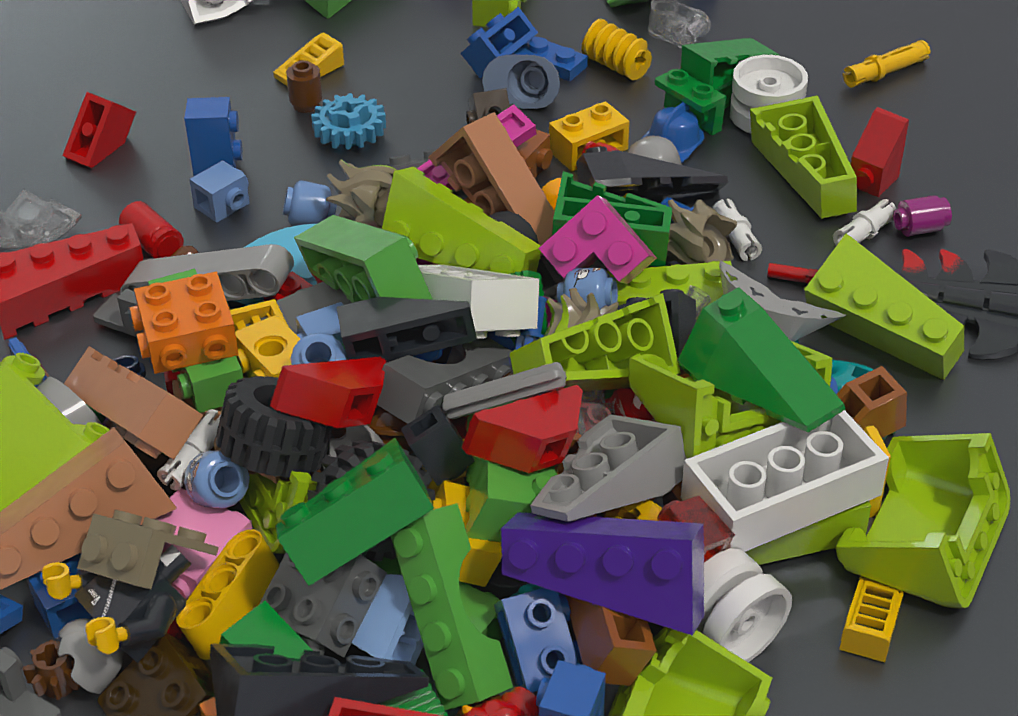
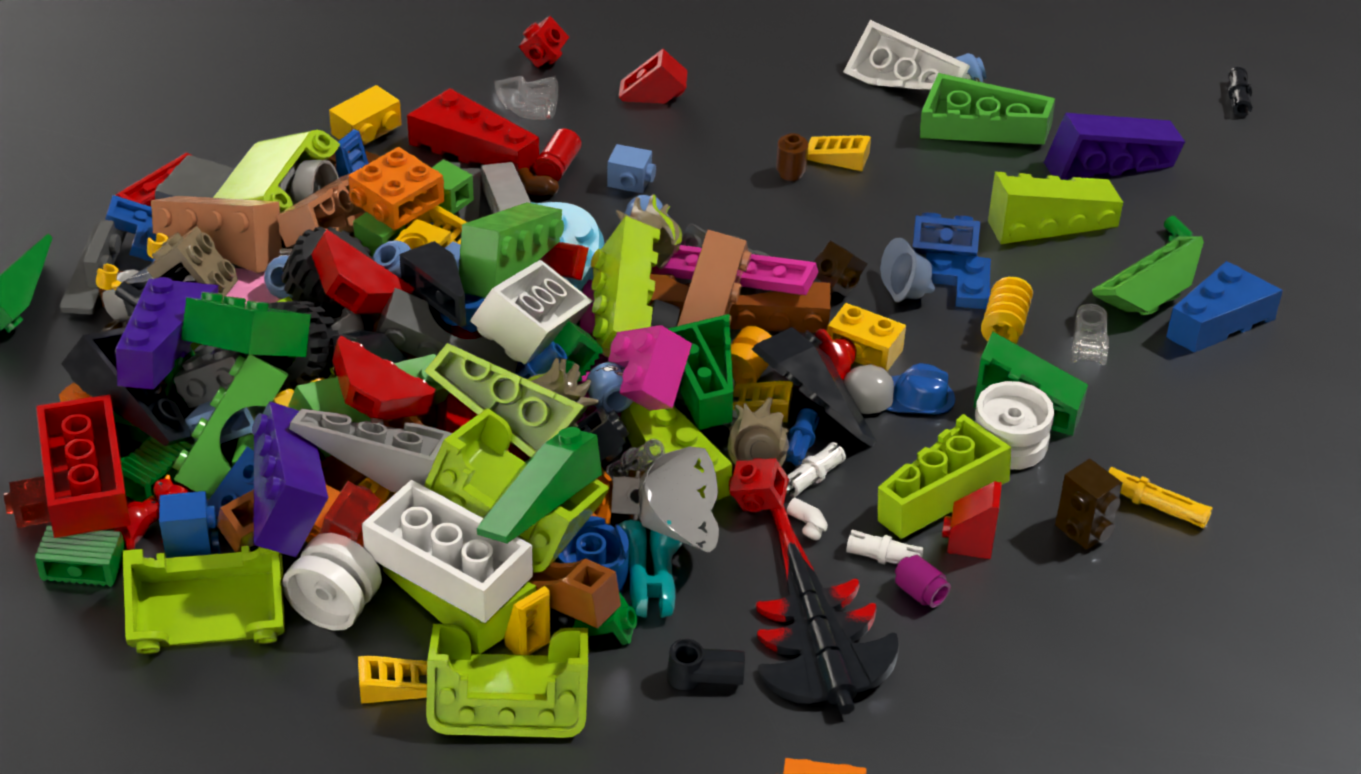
camera: 60 degrees right, 0 degrees up
blue brick [184,97,243,176] -> none
dark azure gear [311,93,386,150] -> none
light grey axle [442,362,567,419] -> none
green bracket [654,68,726,135] -> none
lime wedge [804,233,964,380] -> none
none -> dark purple wedge [116,277,218,389]
none -> black piece [667,639,745,690]
none -> red brick [729,458,789,512]
none -> white arm [787,497,828,541]
none -> dark brown brick [1055,458,1122,549]

